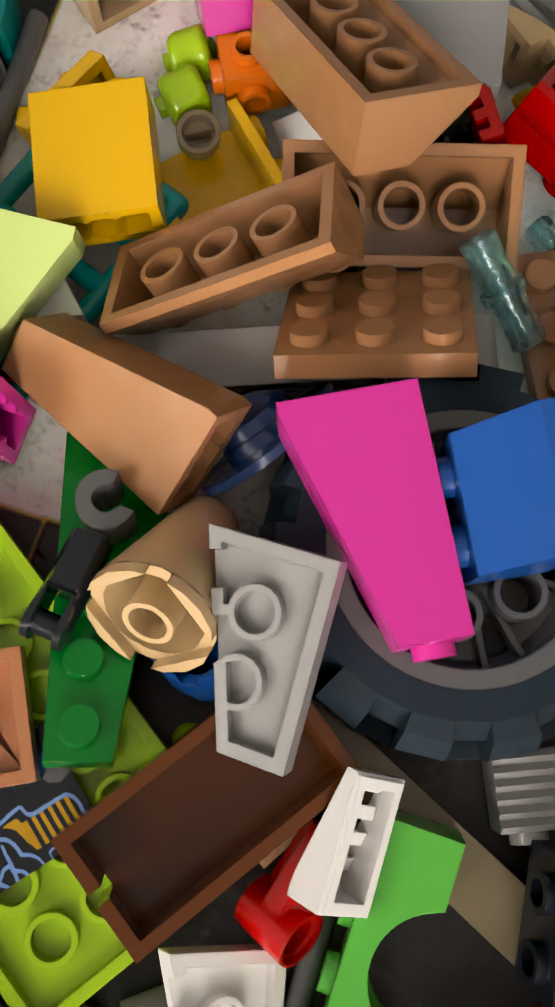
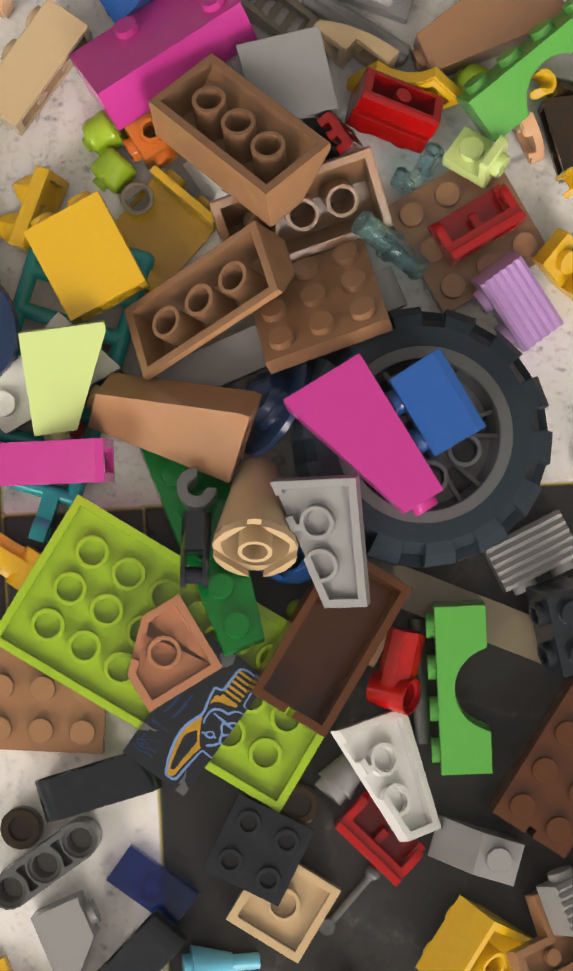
camera: 20 degrees left, 10 degrees up
white slope [287,767,405,918] -> none

